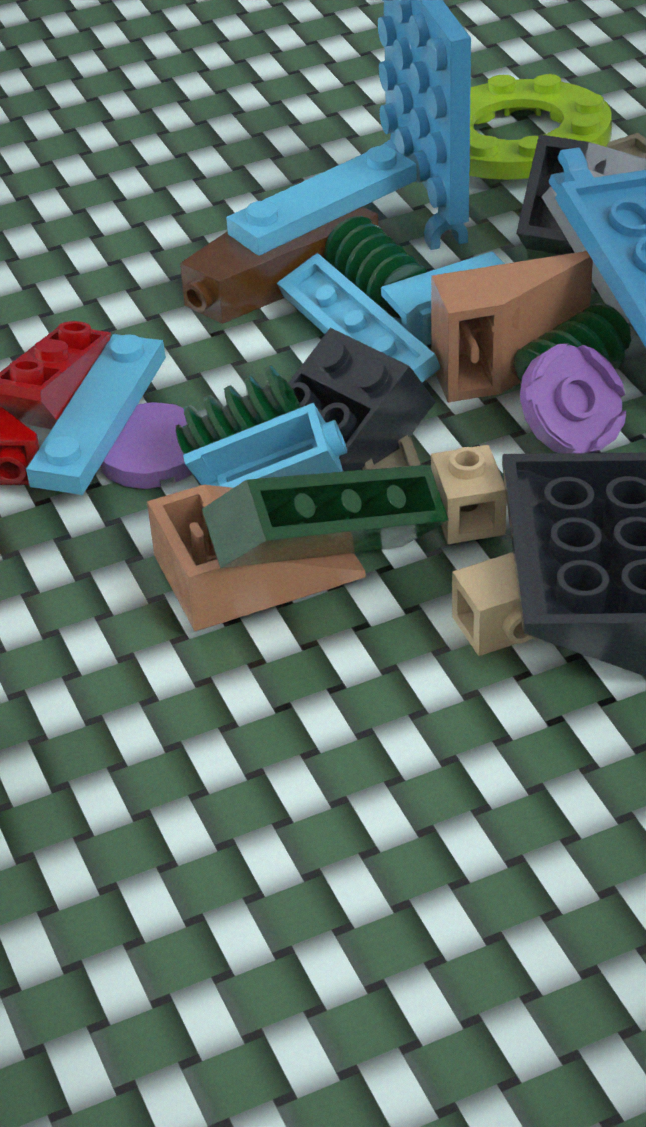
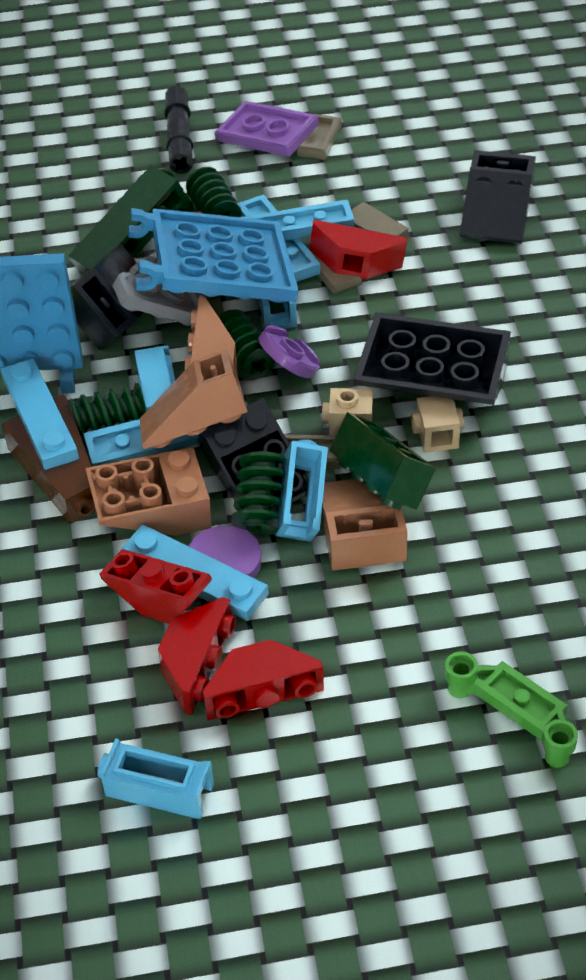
camera: 75 degrees left, 5 degrees up
none -> nougat slope [85,447,212,536]
none -> nougat slope [140,349,248,449]

